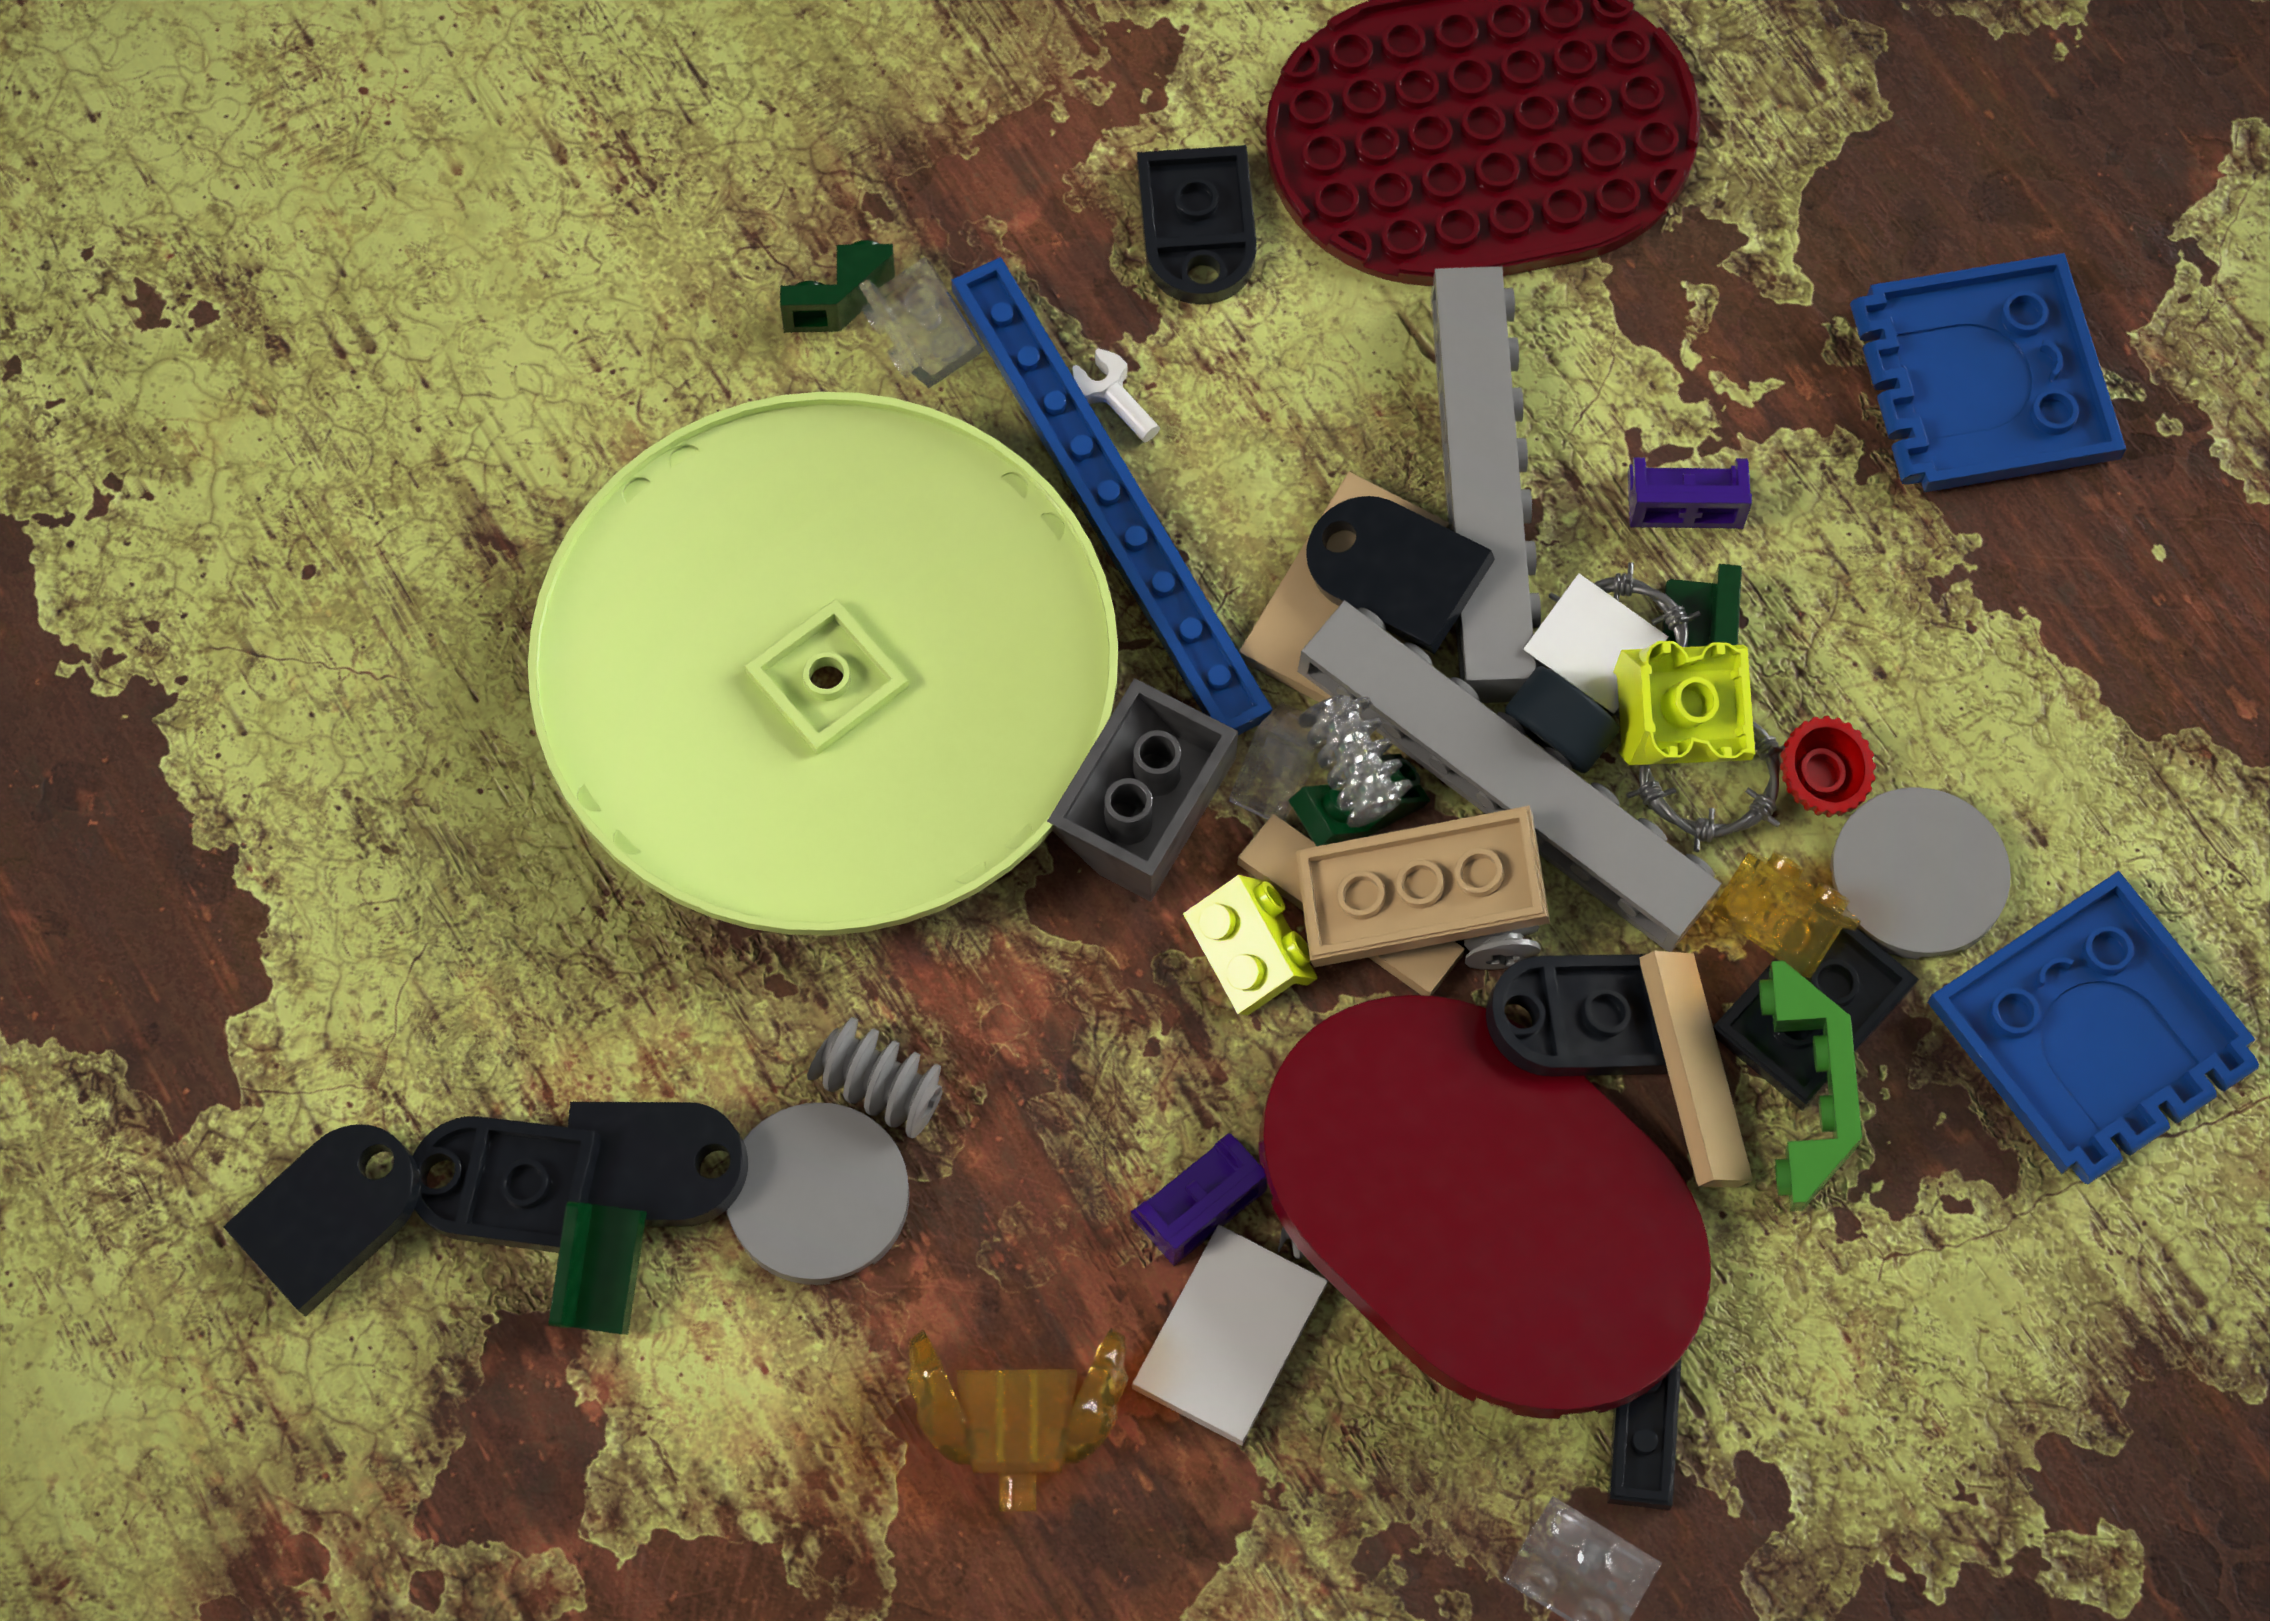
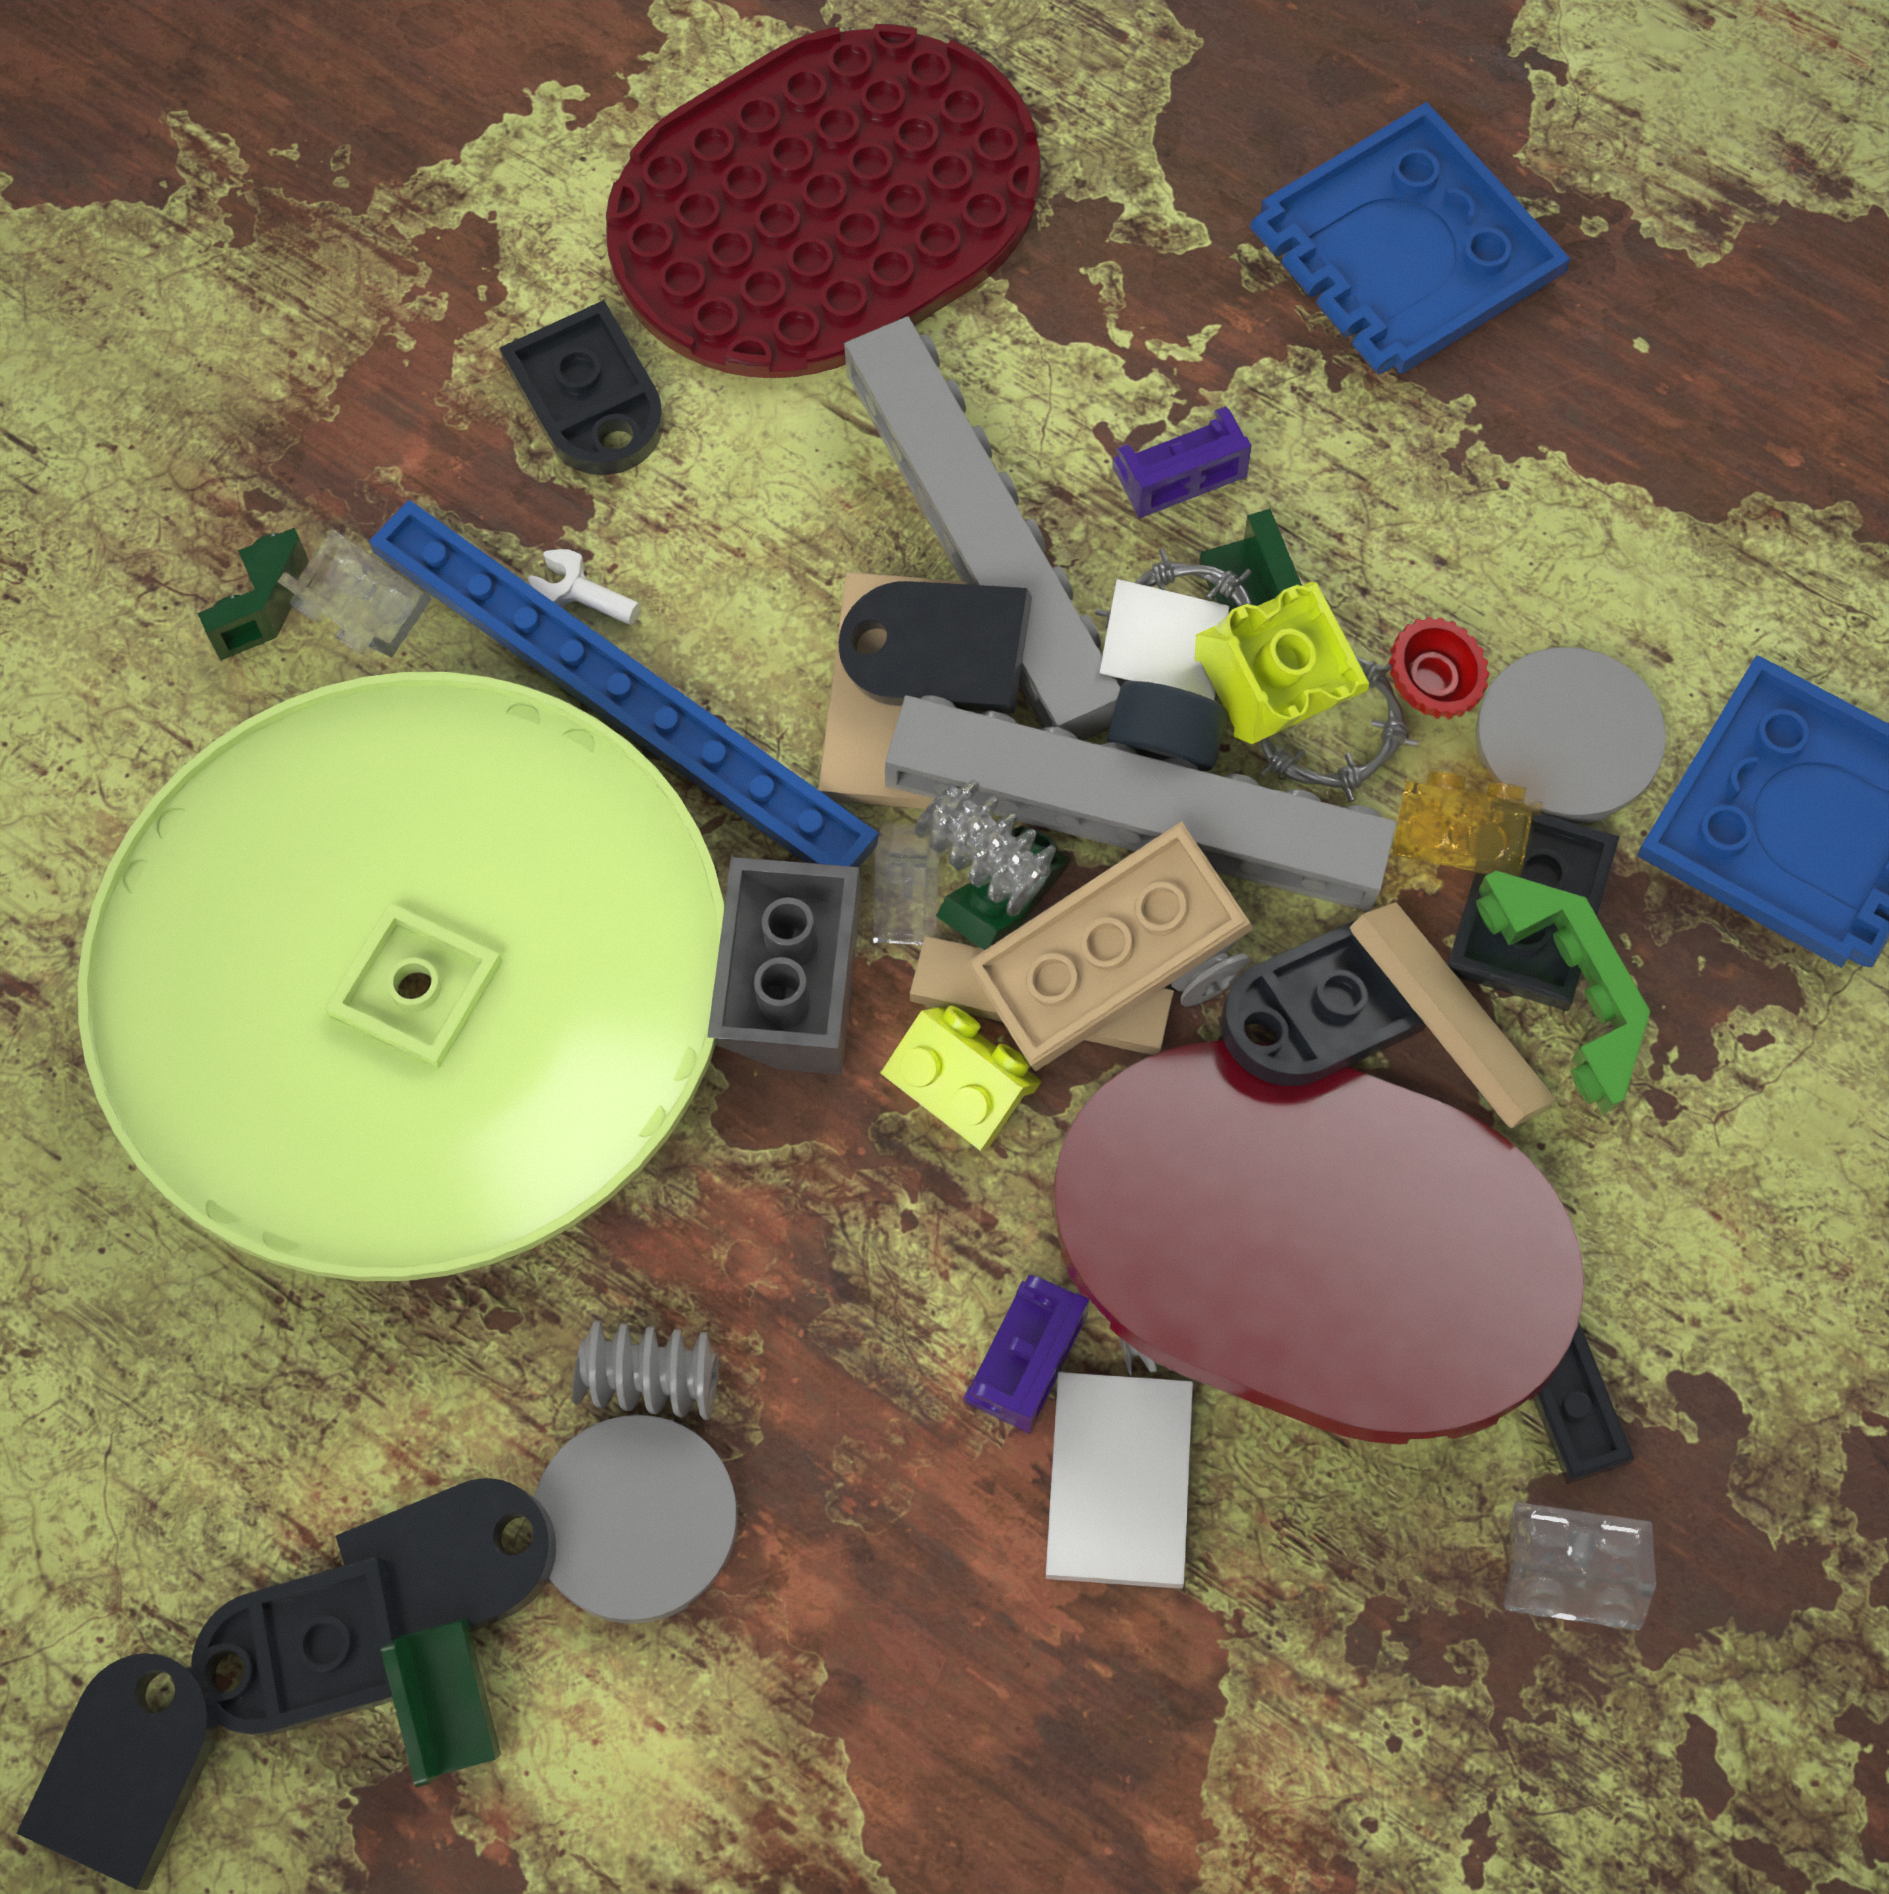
camera: 20 degrees left, 0 degrees up
clear yellow torso [906,1328,1129,1512] -> none

